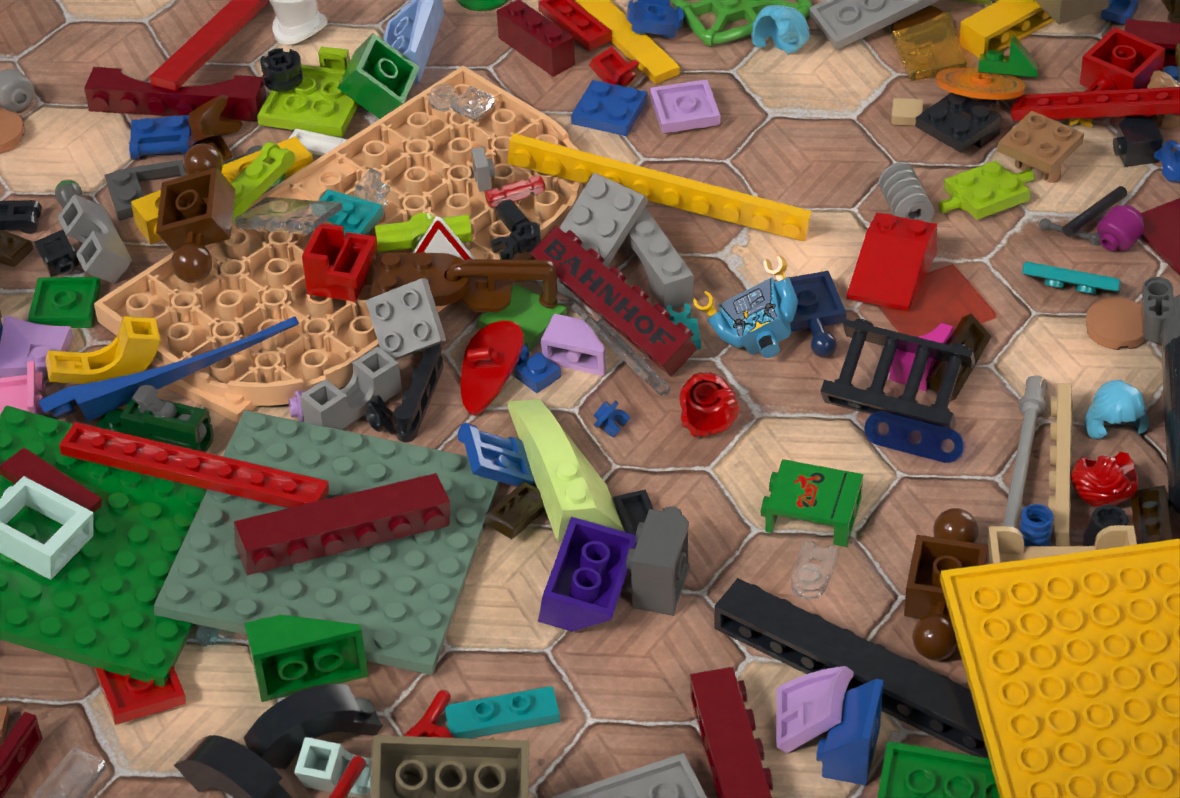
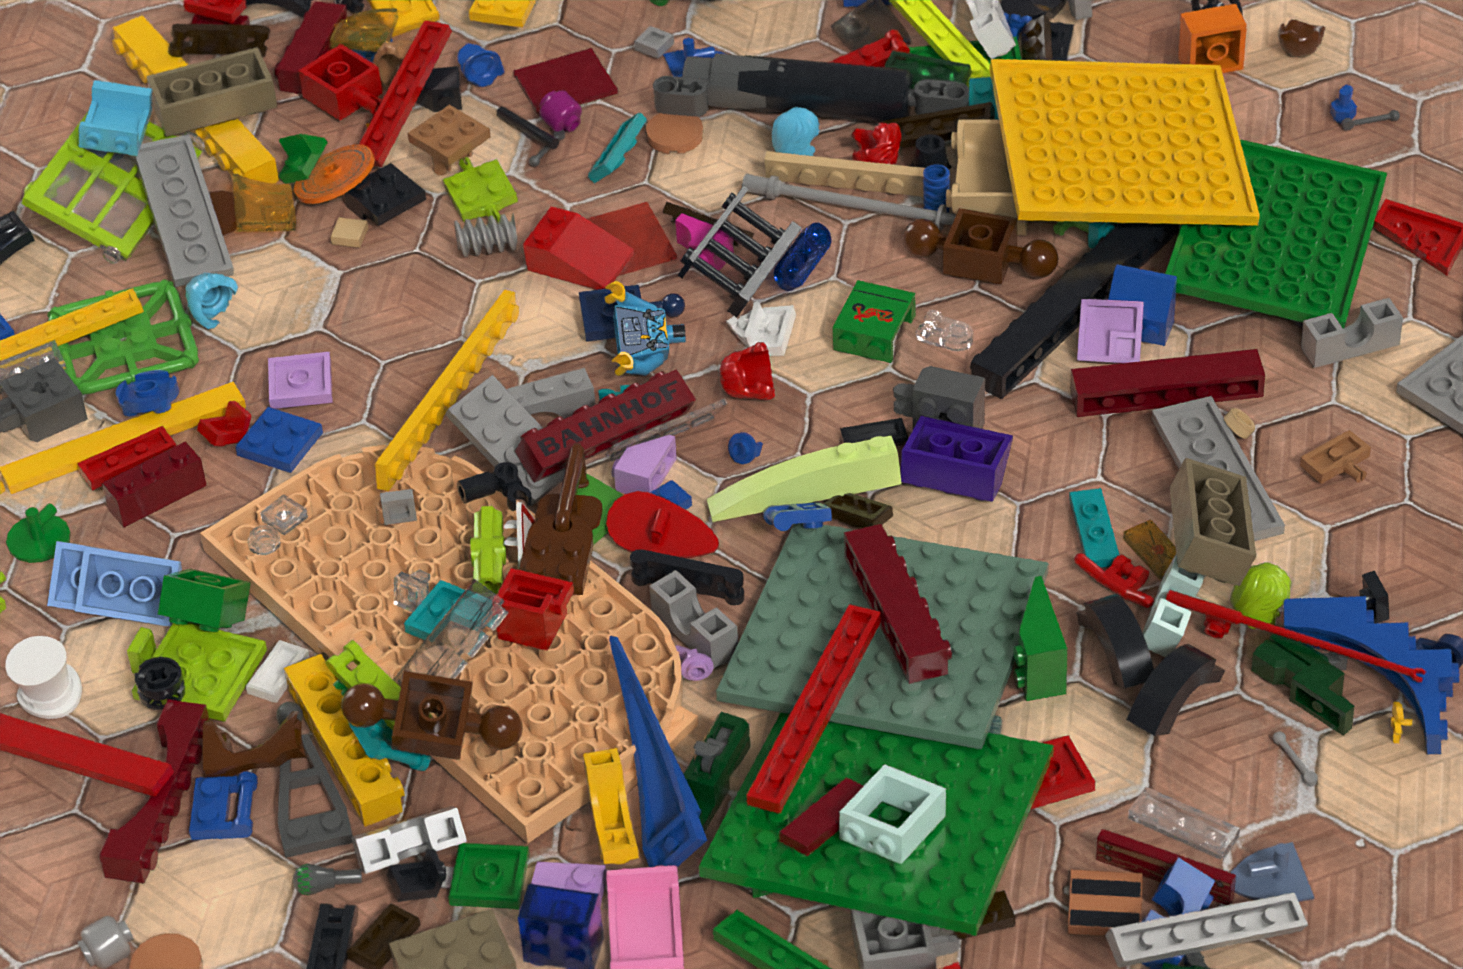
camera: 85 degrees left, 0 degrees up
light grey plate [365,278,447,360] -> none
black plate [366,396,396,435] -> none
axle [485,175,545,208] -> none
none -> white slope [726,301,796,356]

